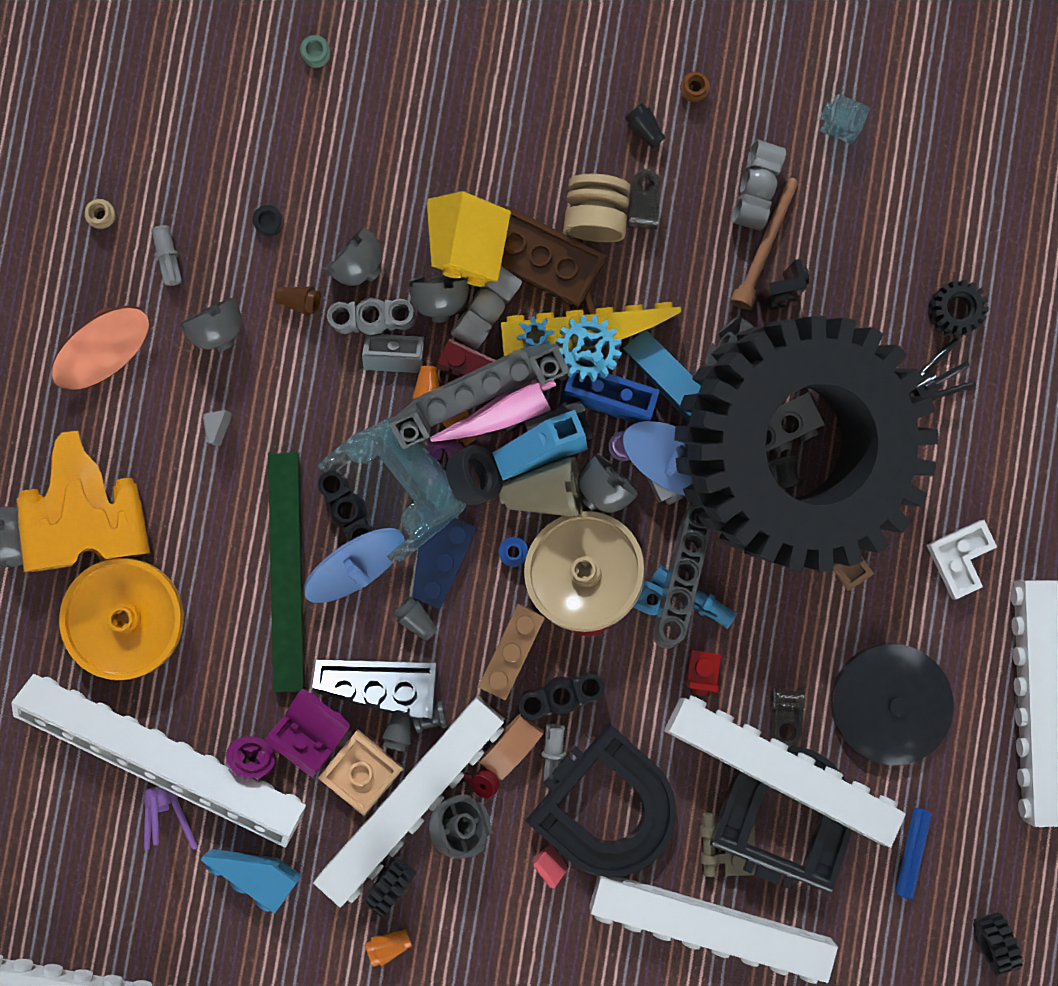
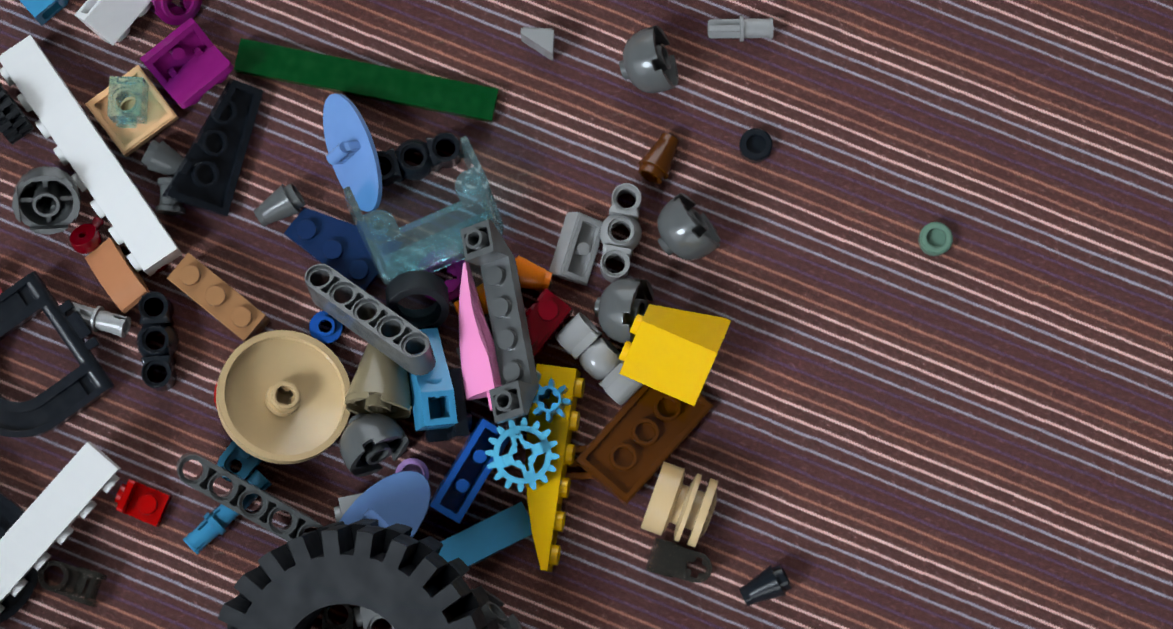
camera: 105 degrees right, 5 degrees down
none -> clear light blue brick [107,76,149,128]
none -> dark grey beam [304,264,436,376]

